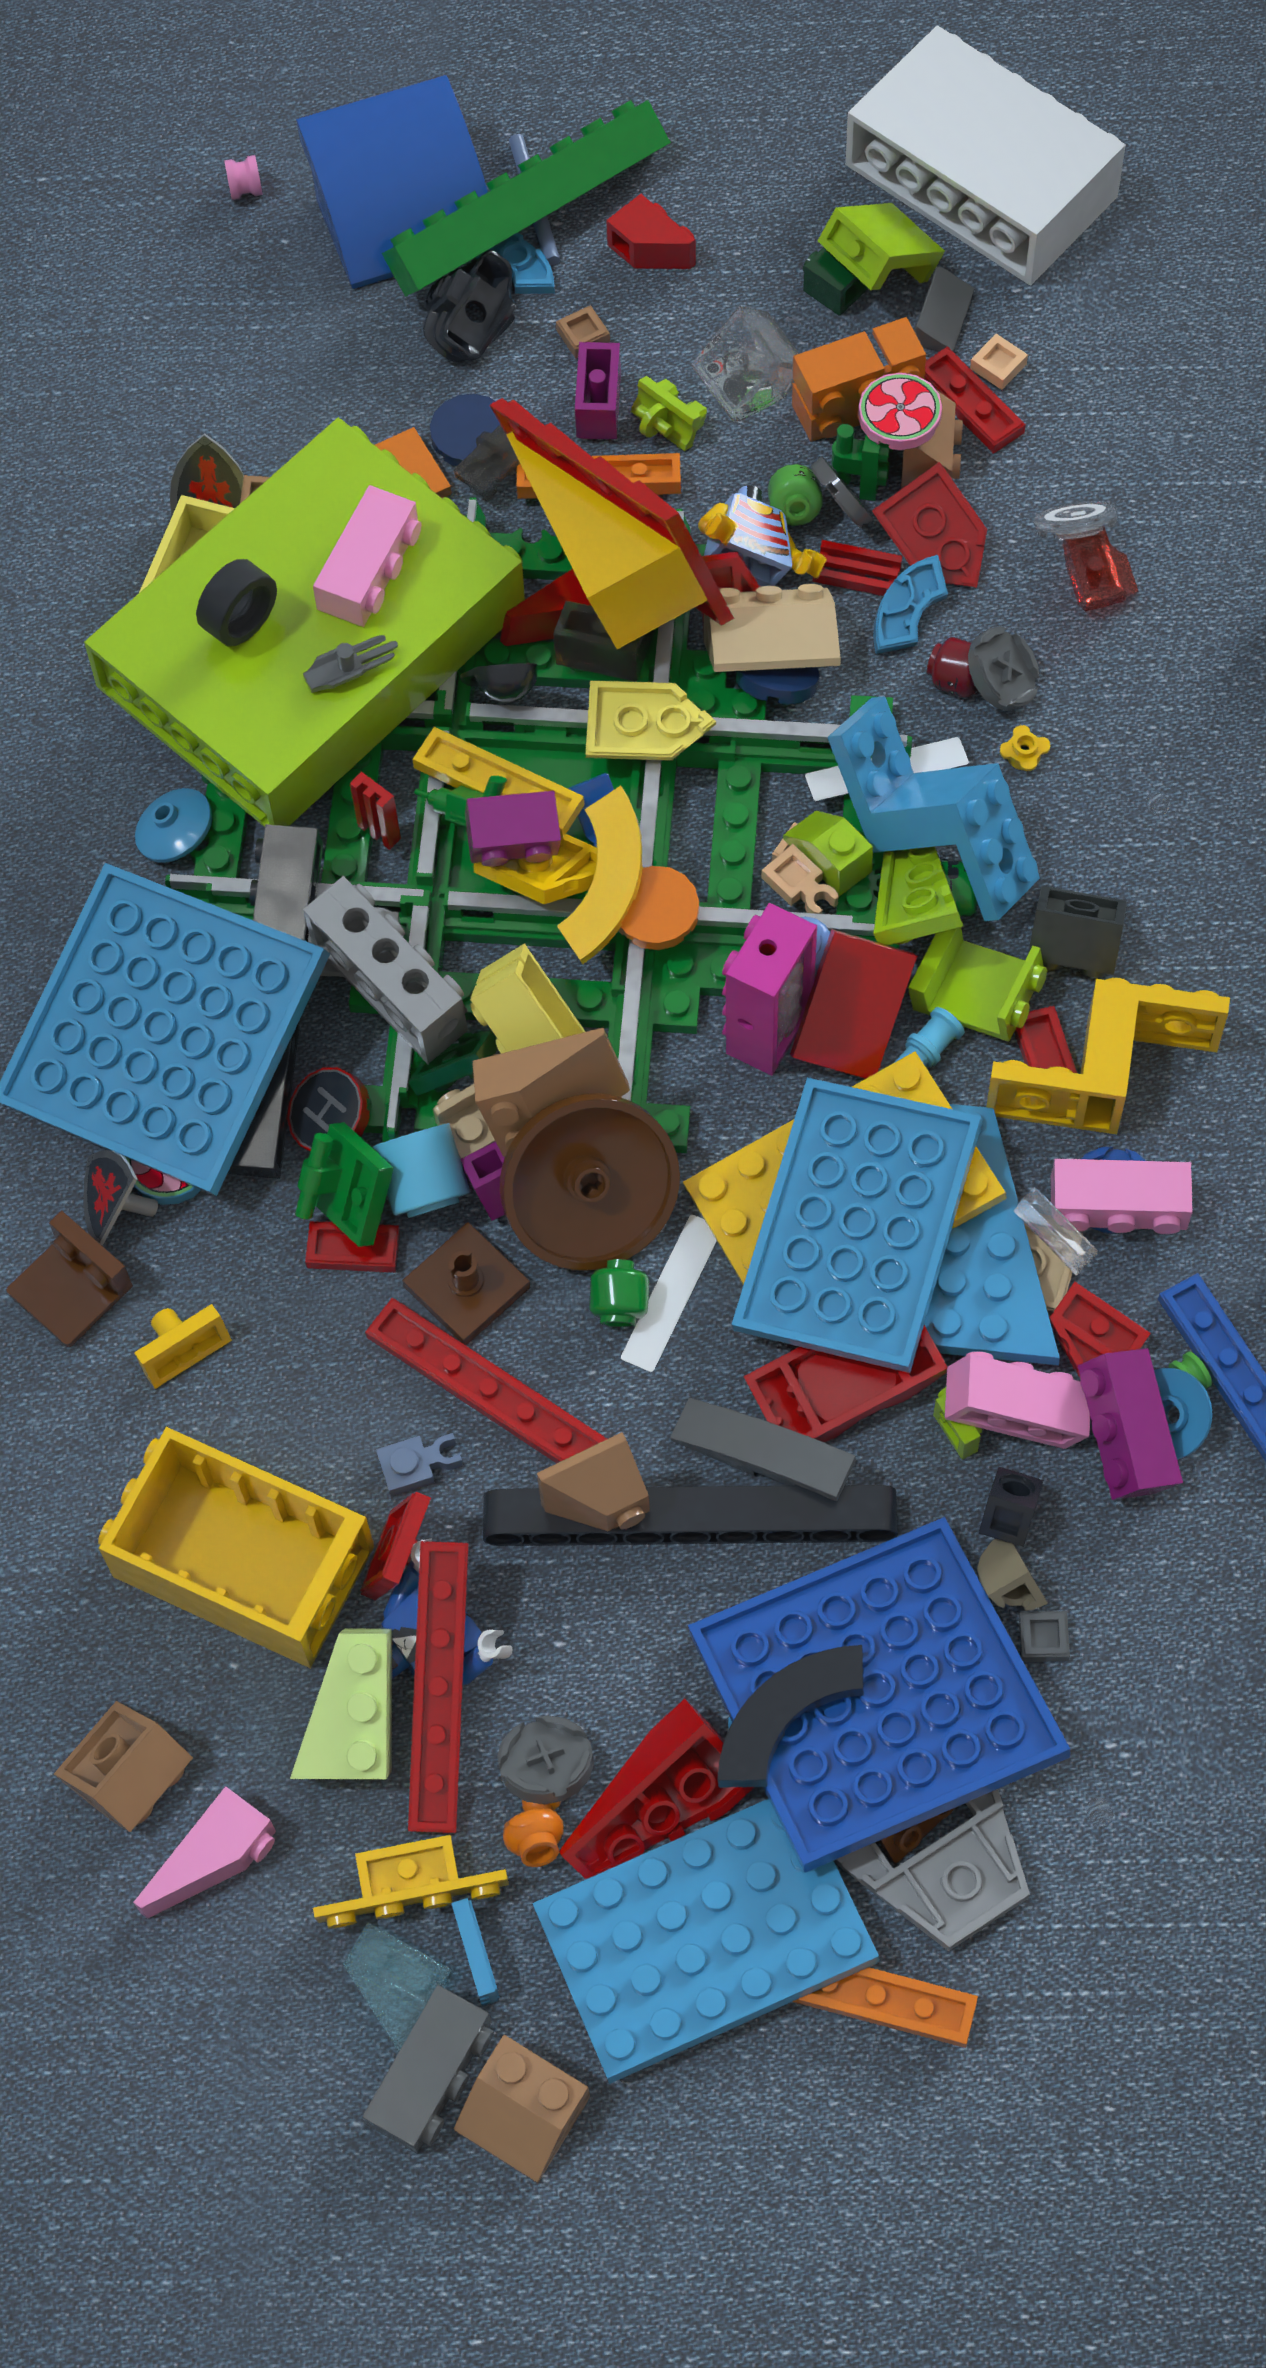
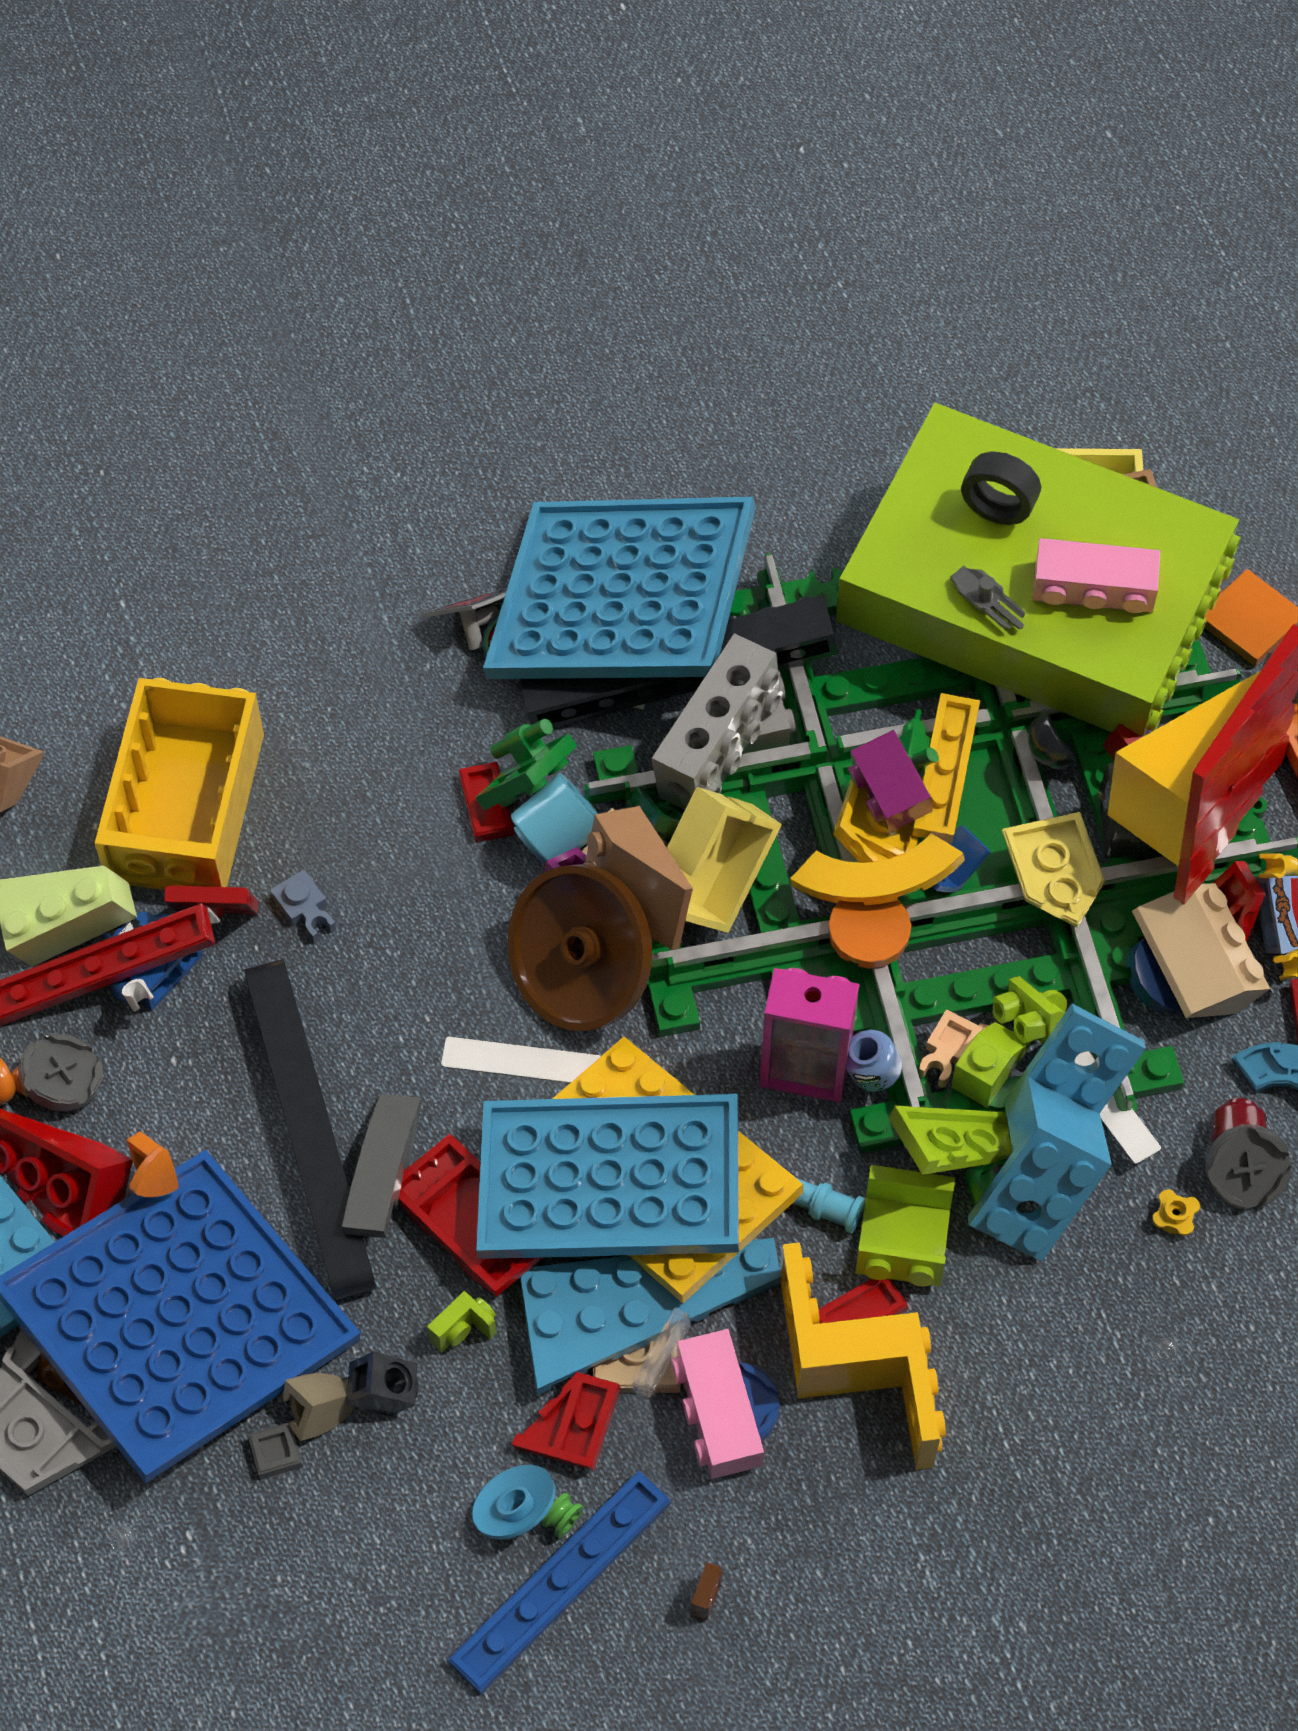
camera: 70 degrees right, 5 degrees down
reddish brown bracket [6,1210,133,1347] -> none
yellow tile [134,1304,232,1389] -> none
dark azure dish [135,788,213,863] -> none
shield [170,433,244,516] -> none
black tile [287,1067,370,1151] -> none
red tile [350,772,401,850] -> none
red tile [365,1297,607,1464] -> none
reddish brown tile [402,1222,531,1345] -> none
medium nougat slope [537,1432,650,1531] -> none
green head [589,1259,649,1327] -> none
black tile [717,1645,864,1788] -> none
red tile [790,929,917,1079] -> none
bright pink brick [945,1352,1090,1449] -> none
pearl dark grey slope [1028,886,1127,977] -> none
magenta brick [1078,1348,1183,1500] -> none
none -> orange tile [126,1131,179,1197]
none -> lime hips [993,976,1067,1044]

